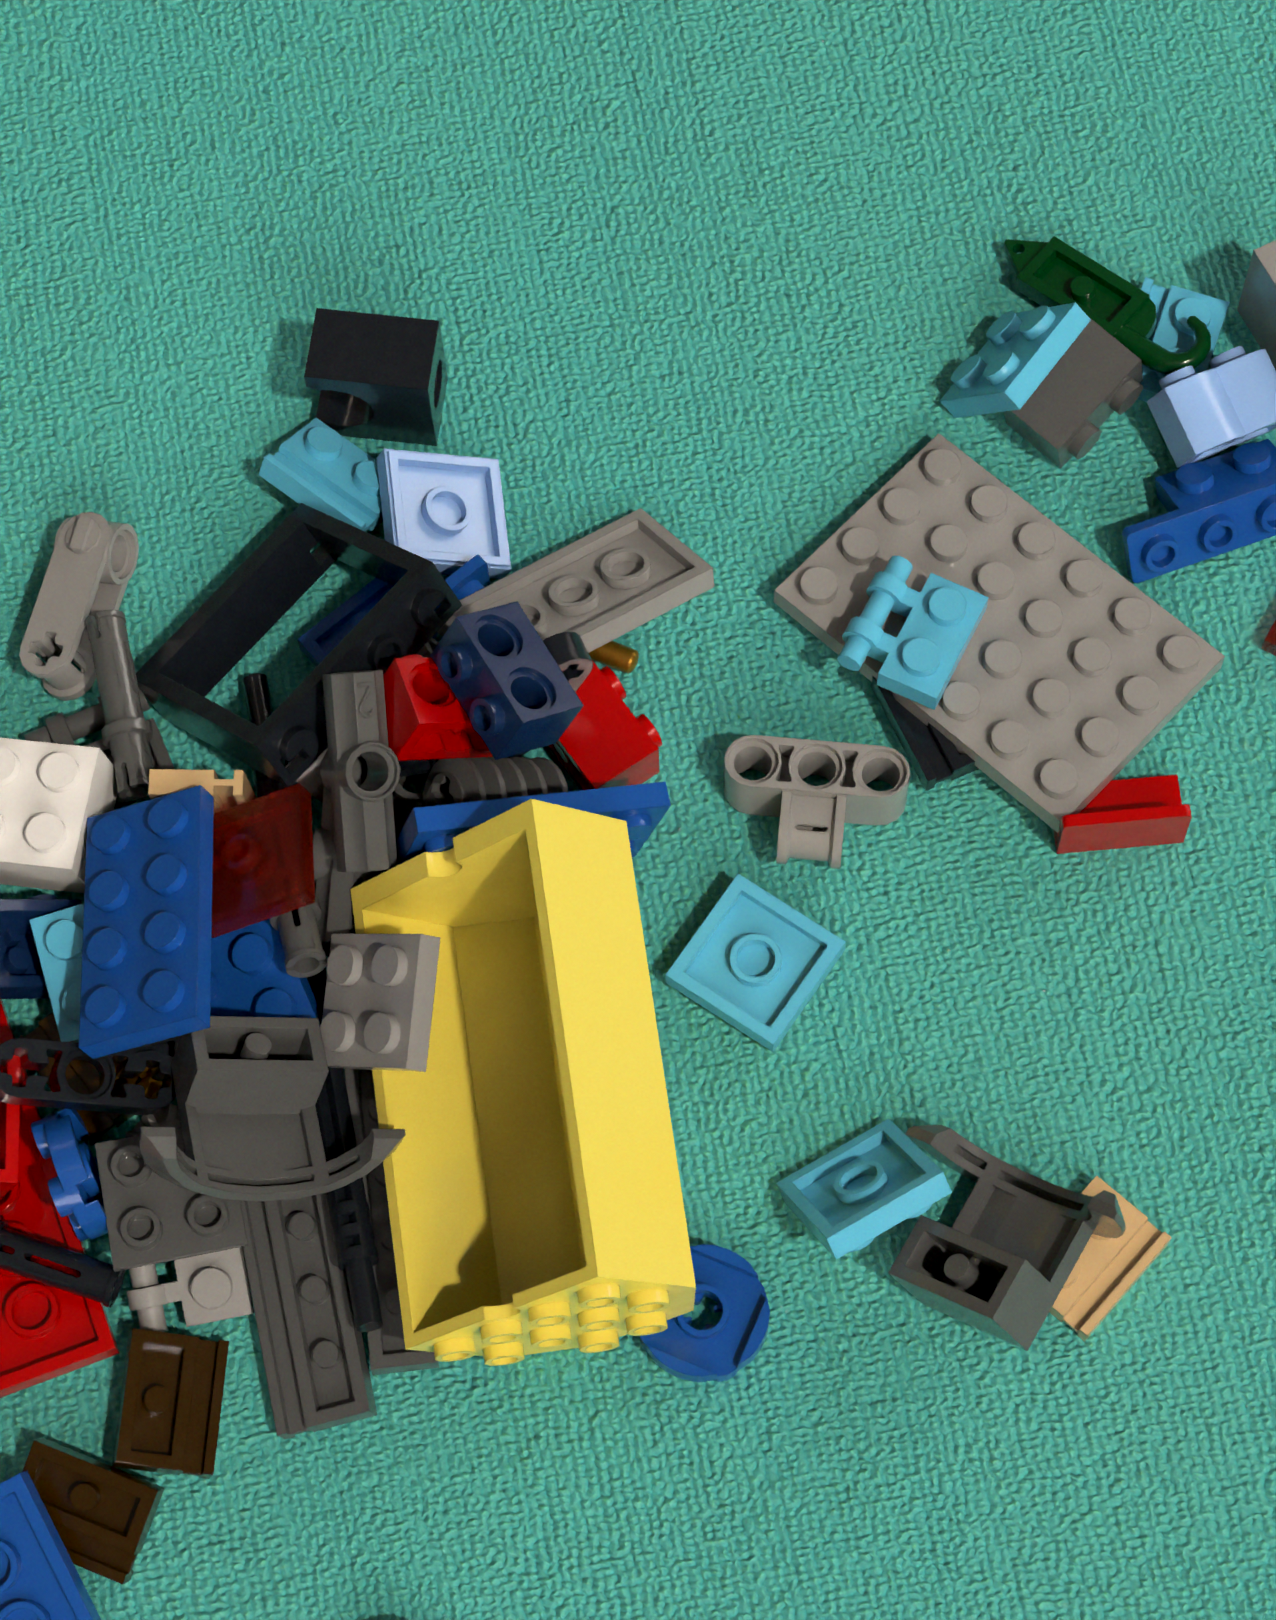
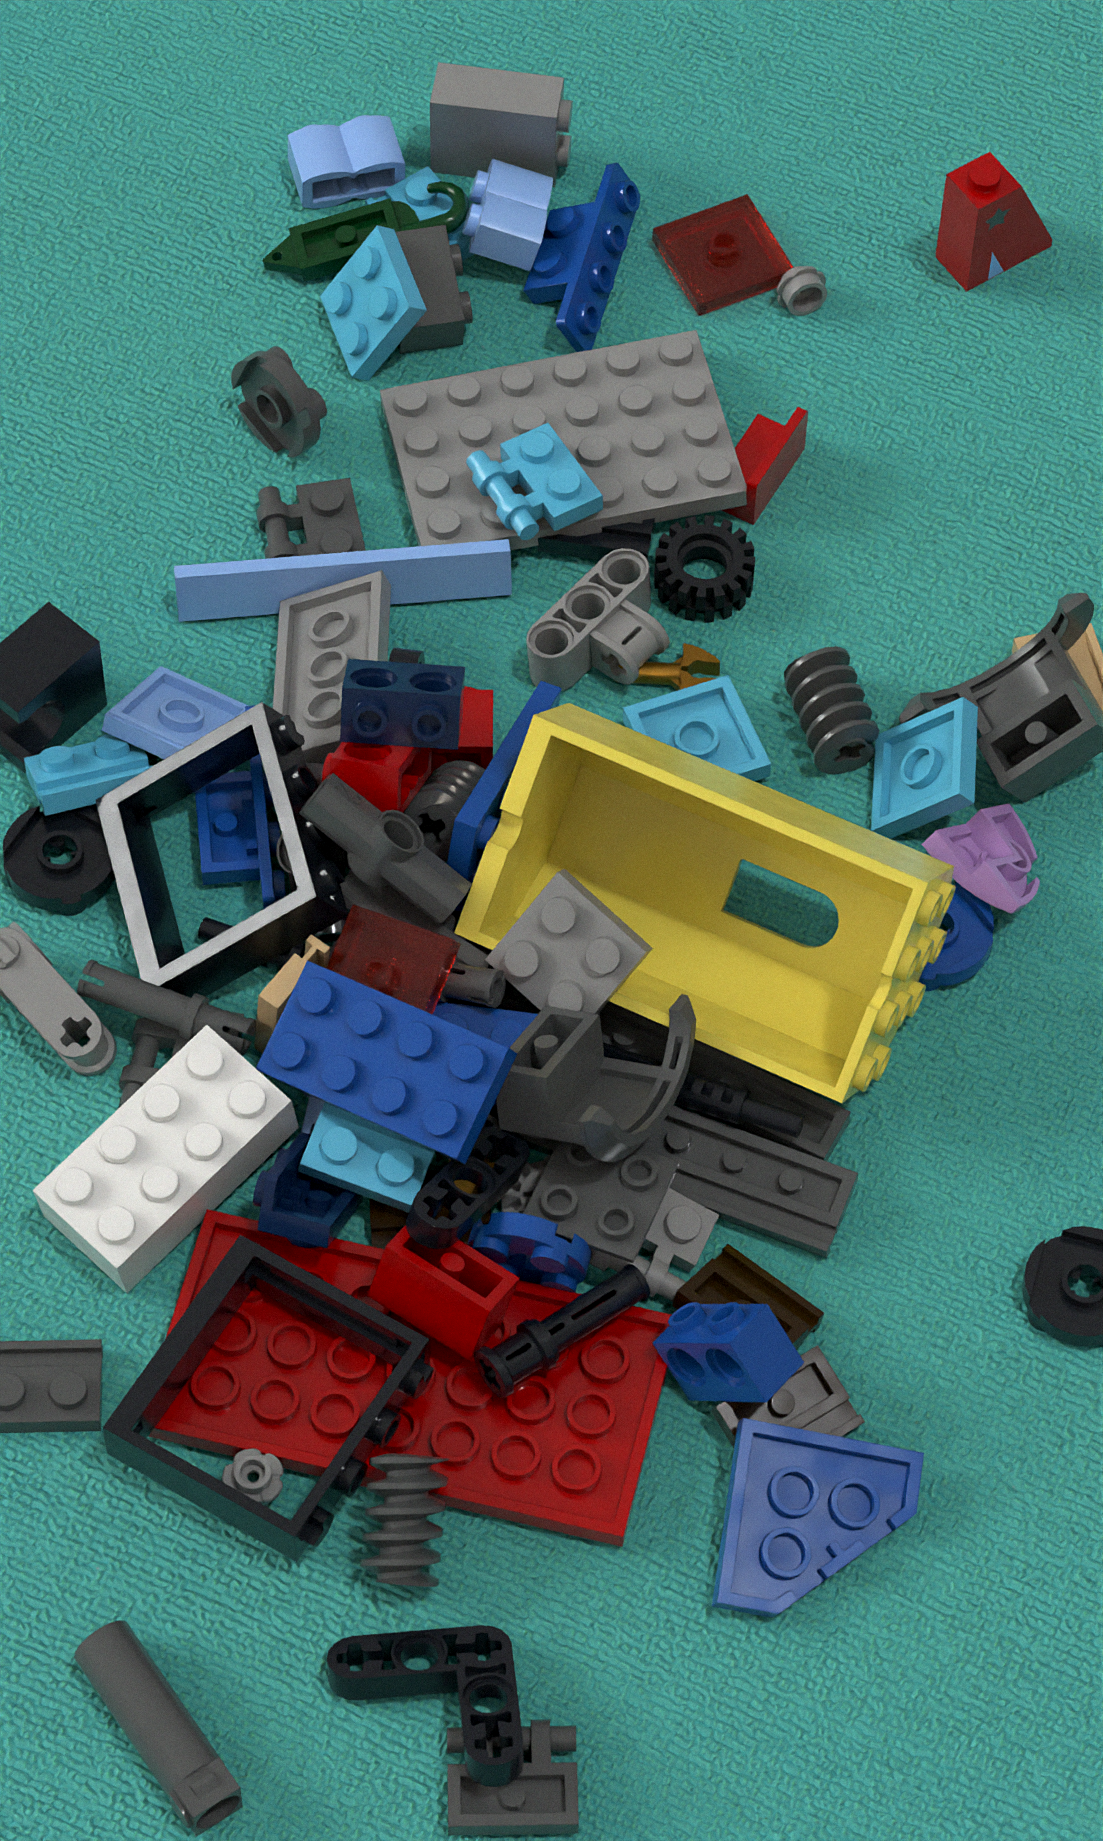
camera: 60 degrees left, 10 degrees down
none -> black plate [3,806,115,916]
none -> light blue tile [174,539,512,622]
none -> dark grey plate [231,346,327,458]
none -> dark grey plate [256,478,366,559]
none -> light blue brick [287,115,405,209]
none -> pearl gold bar [614,643,720,691]
none -> blue brick [653,1302,804,1402]
none -> black tyre [654,515,756,623]
none -> dark grey piece [784,646,880,774]
none -> lavender brick [922,803,1040,914]

